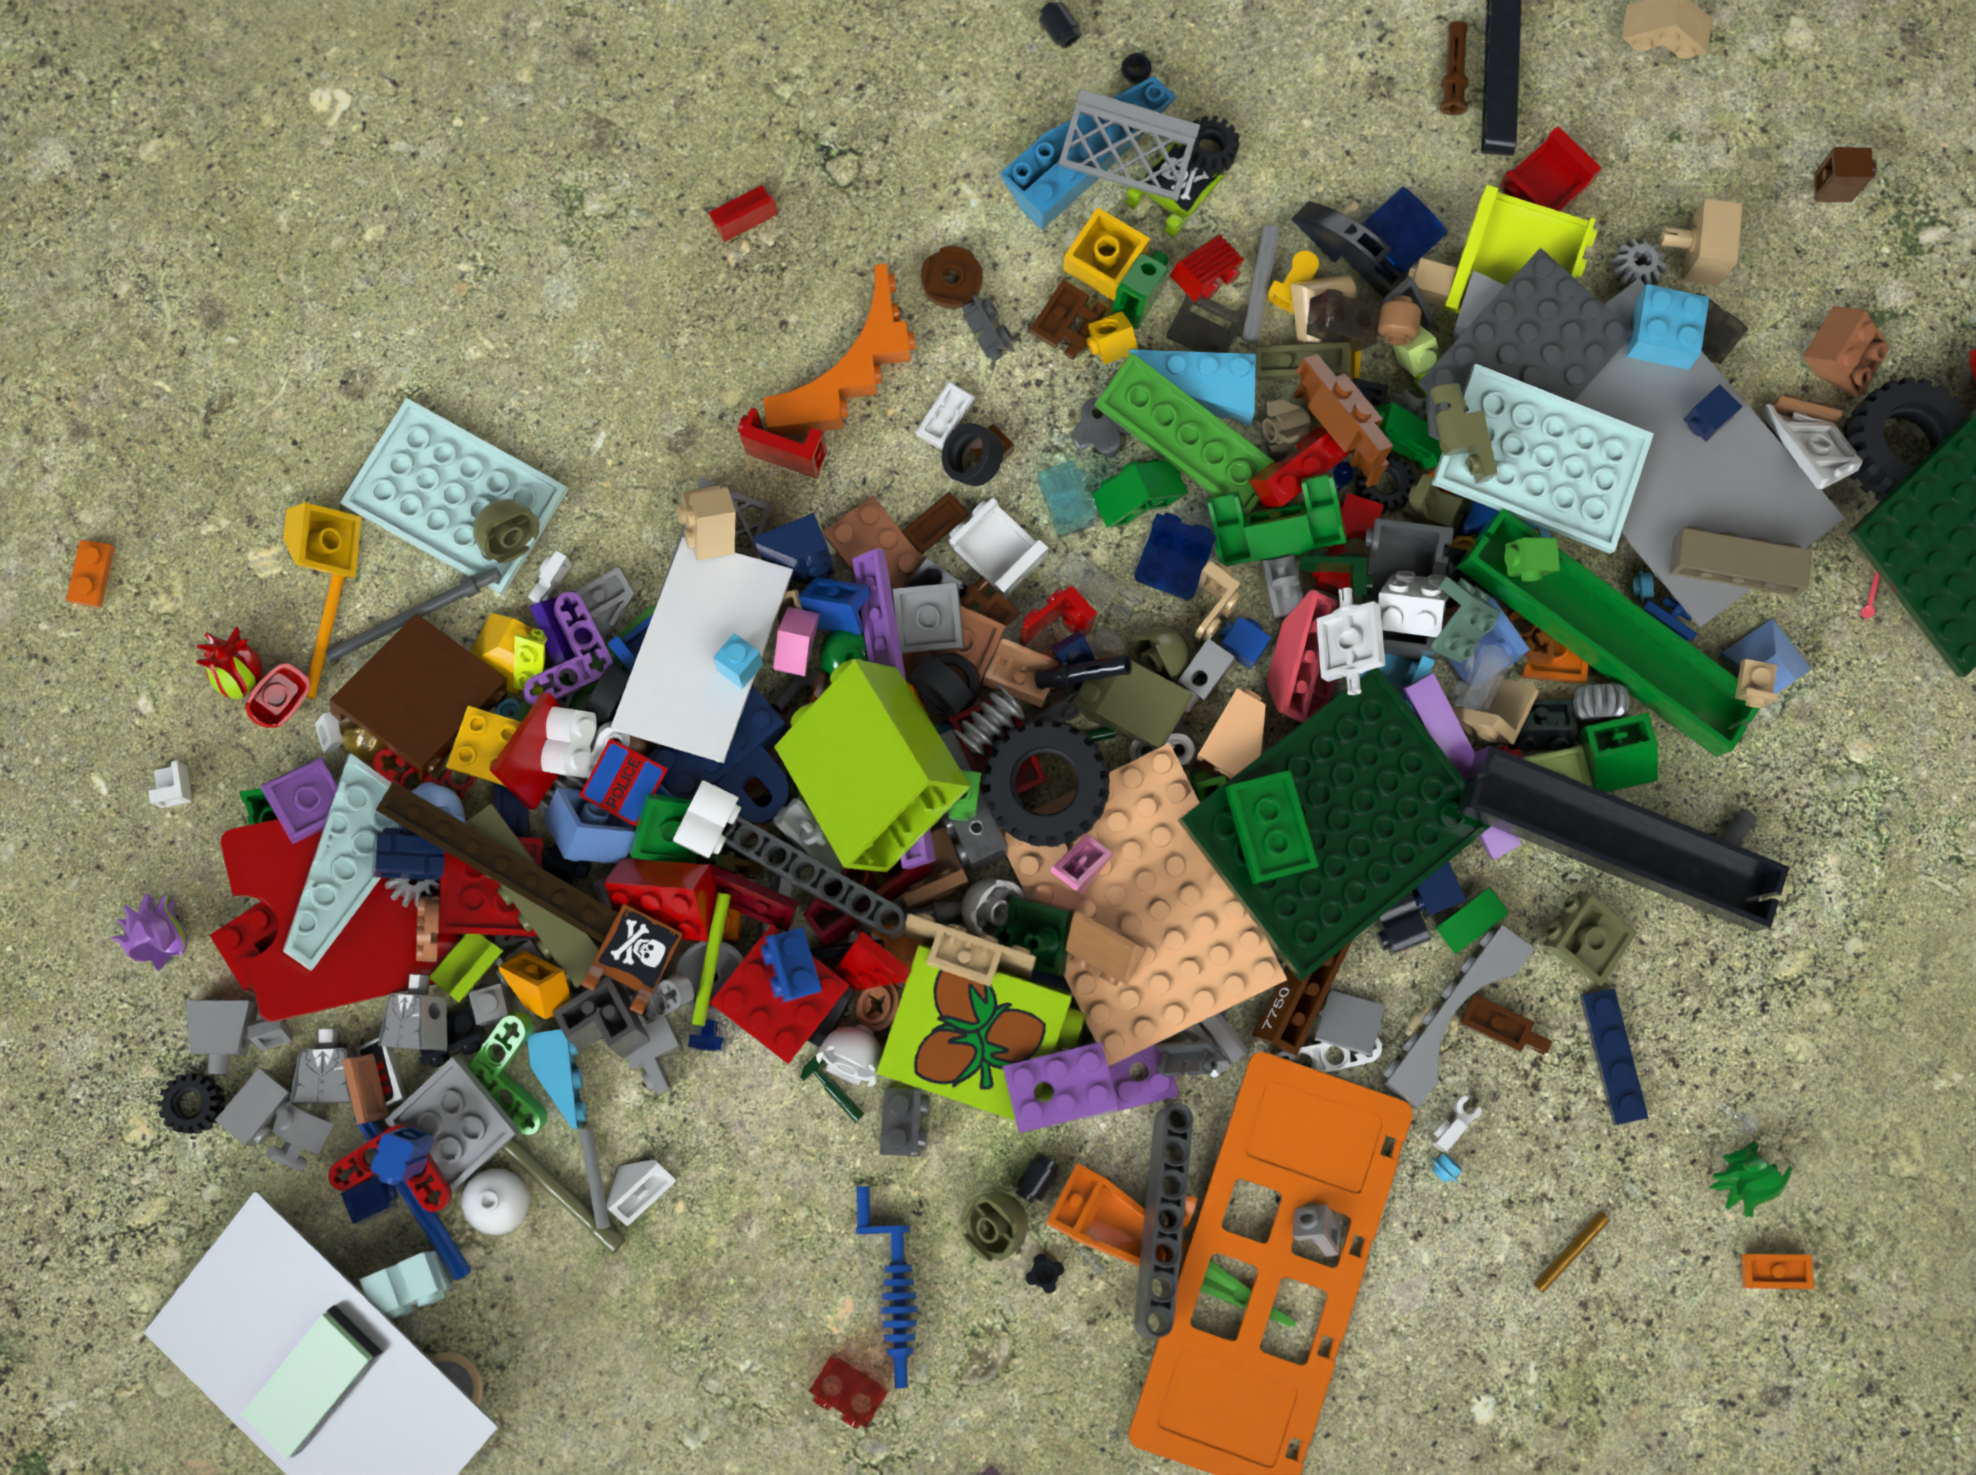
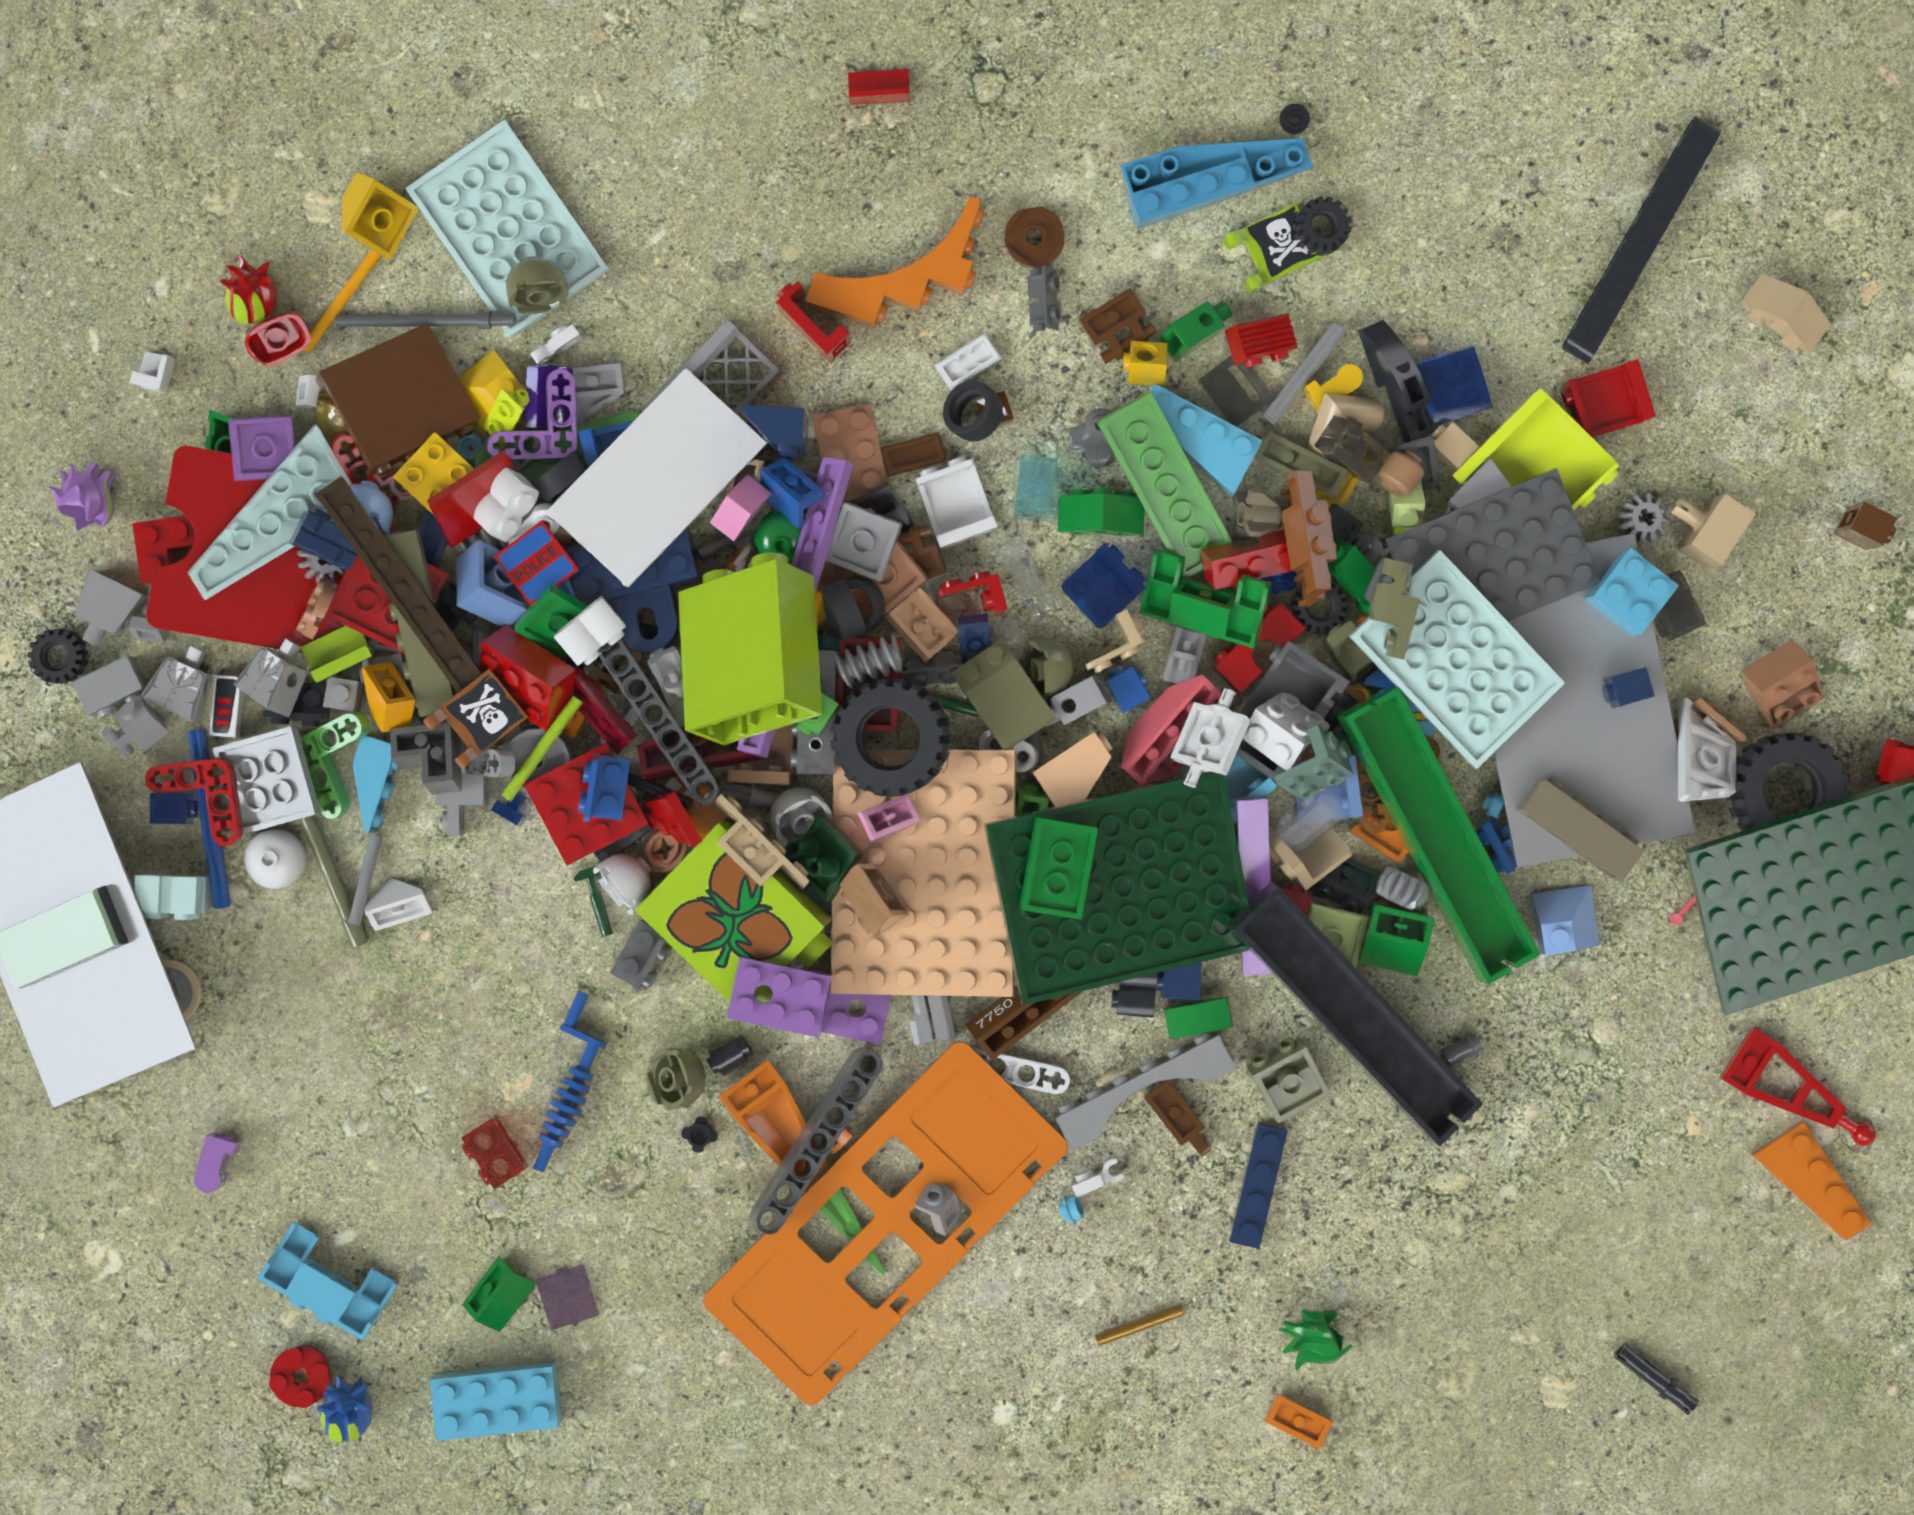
camera: 25 degrees right, 10 degrees up
orange plate [66,540,115,608] -> none
nougat tile [342,1053,388,1125] -> none
blue brick [370,1126,435,1185] -> none
tan brick [677,485,736,560] -> none
medium azure brick [713,633,763,689] -> none
black pin [1034,654,1132,690] -> none
black brick [1039,1,1082,49] -> none
light grey fence [1058,89,1200,201] -> none
yellow brick [1063,207,1150,301] -> none
dark grey hinge [1155,1039,1227,1077] -> none
dark green bracket [1299,552,1372,604] -> none
light grey piece [1315,990,1386,1056] -> none
reddish brown pin [1439,21,1469,116] -> none
bright green brick [1504,538,1560,582] -> none
tan bracket [1735,659,1779,708] -> none

